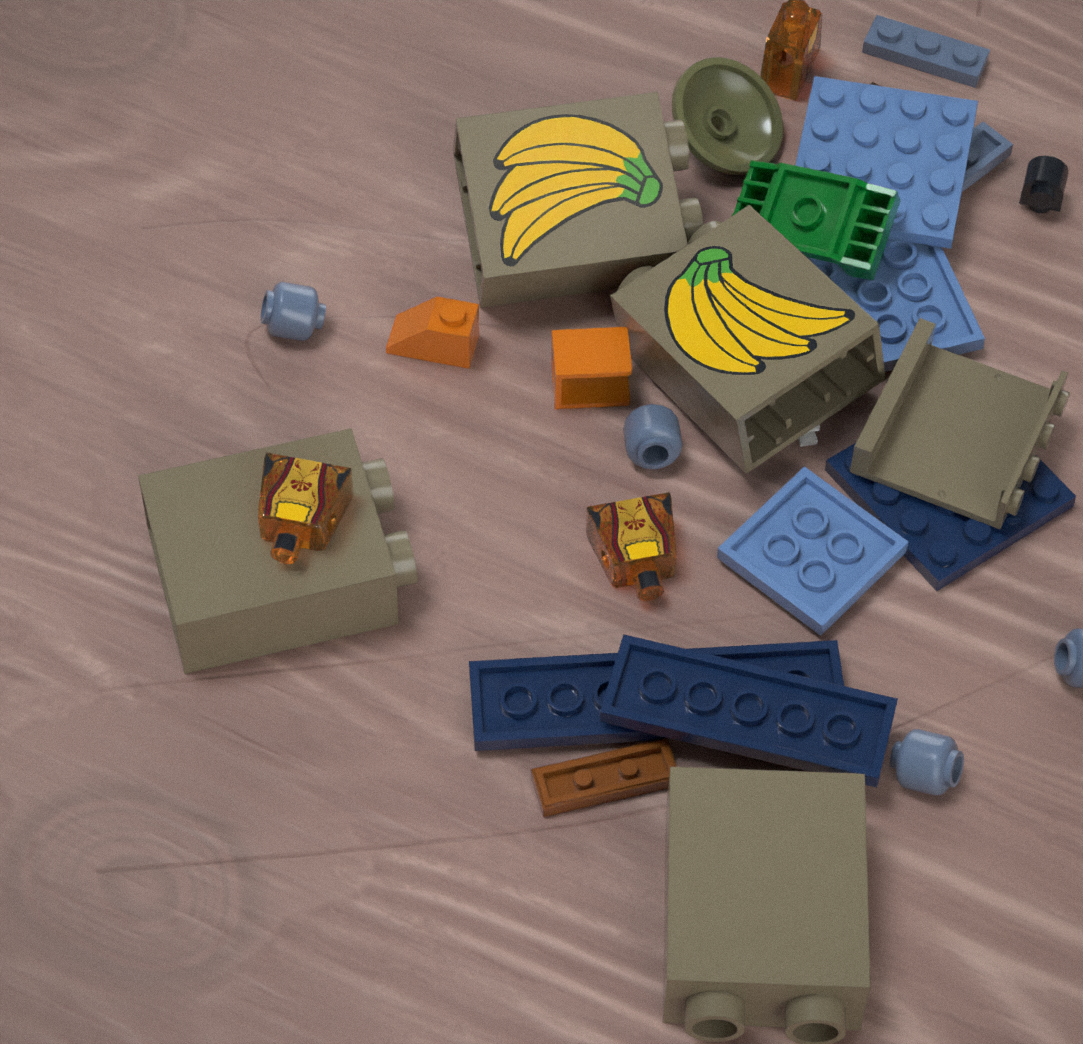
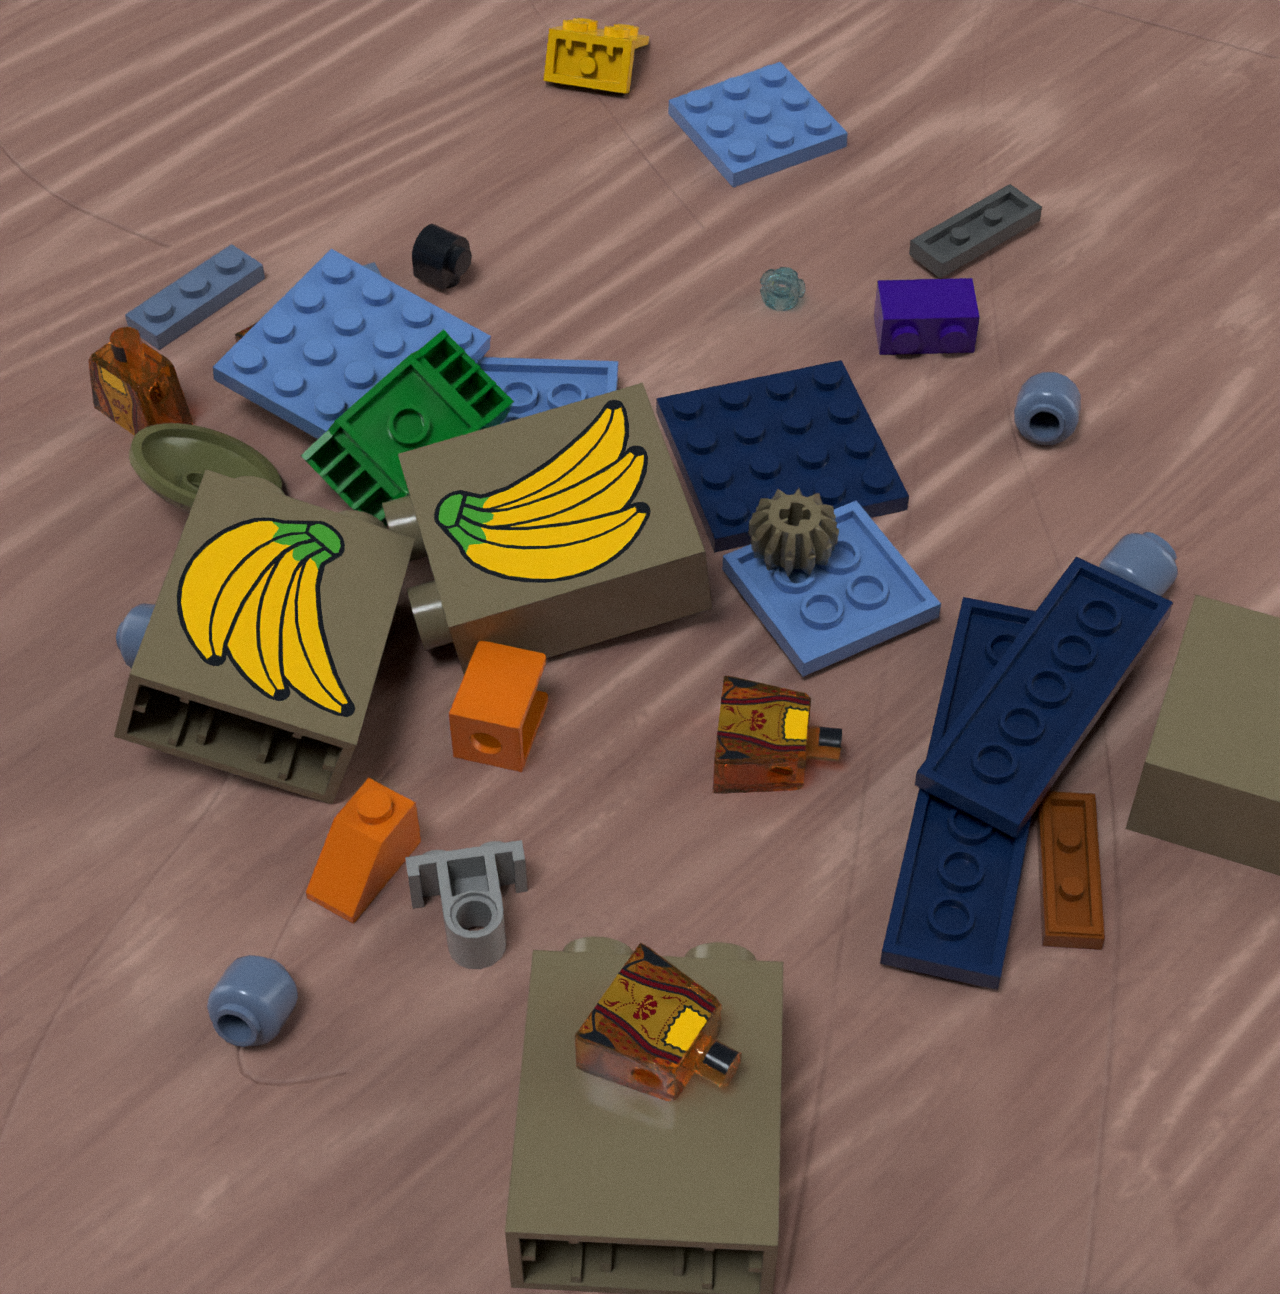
camera: 70 degrees left, 5 degrees down
sand blue head [623,404,683,469] -> none
dark tan panel [850,318,1070,529] -> none
none -> light grey pin [405,840,528,969]
none -> dark tan gear [749,487,839,577]

